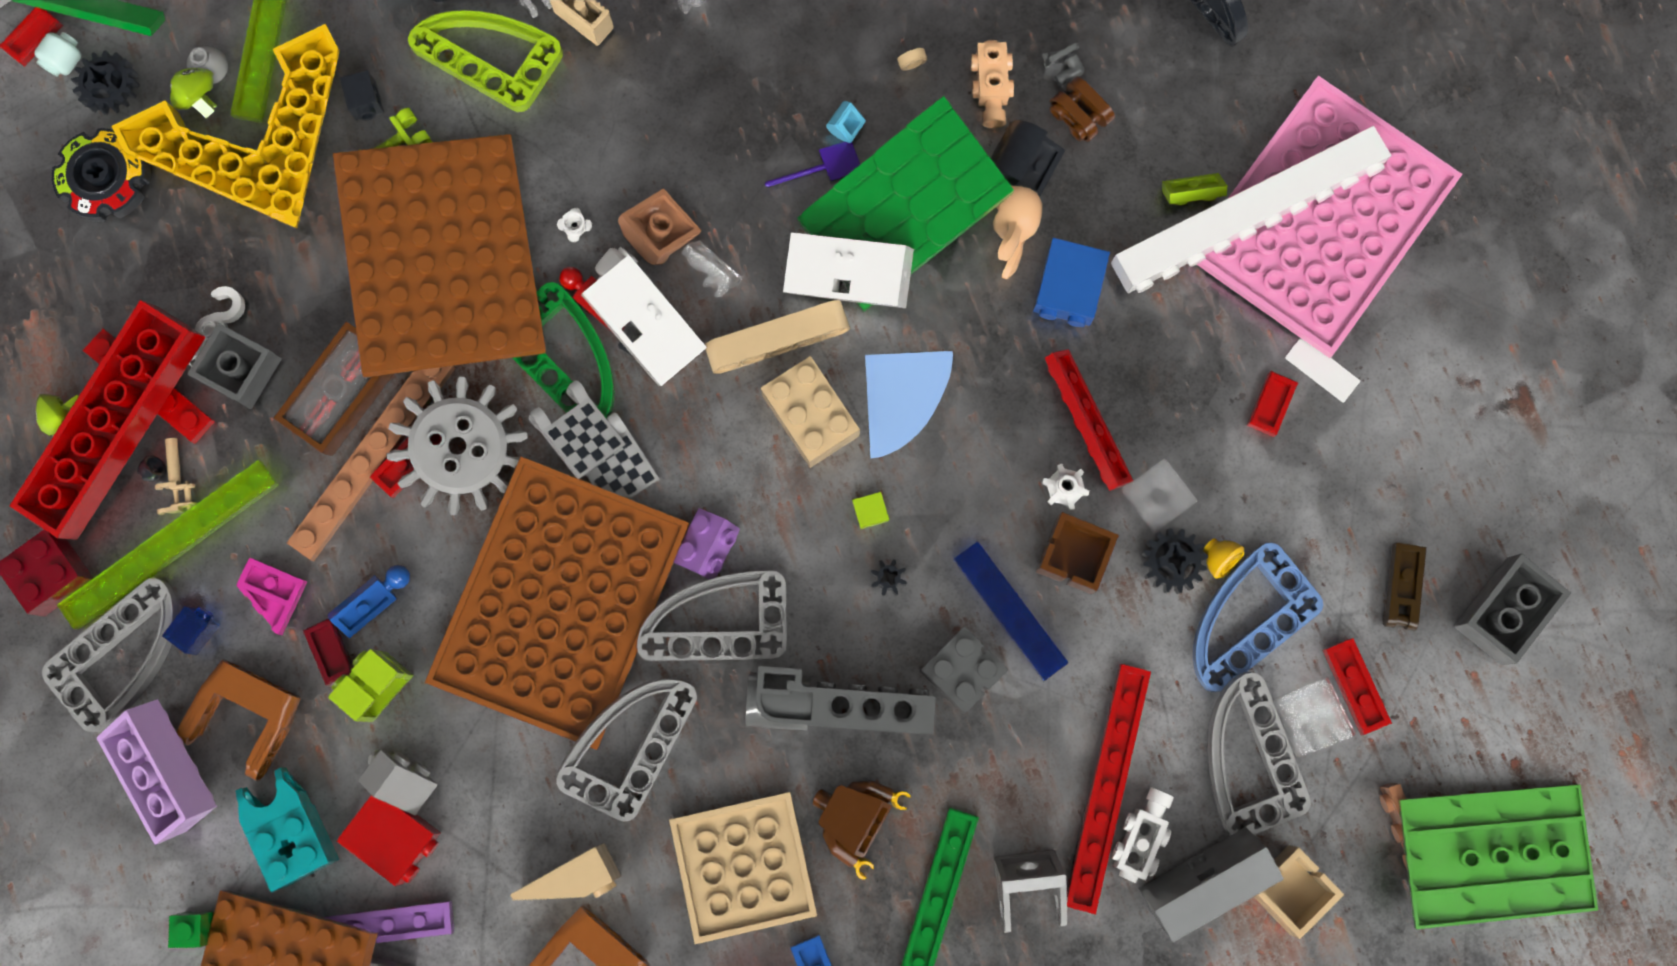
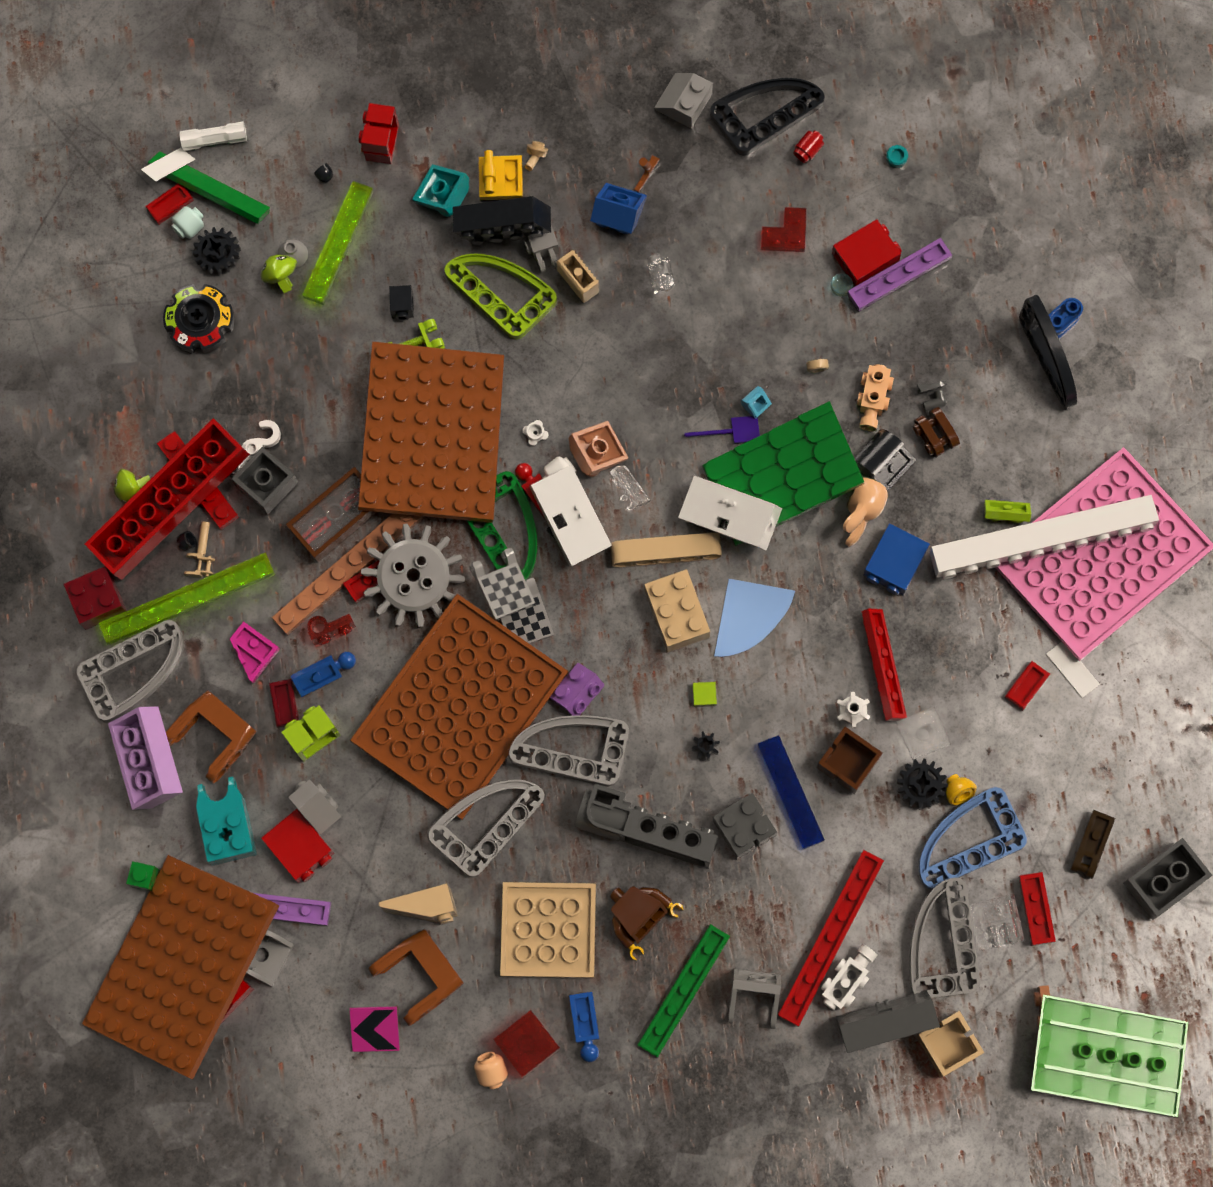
camera: 20 degrees right, 5 degrees down
yellow wedge [112,24,340,228] -> none
clear blue brick [162,606,220,655] -> none
none -> clear red plate [307,614,356,645]

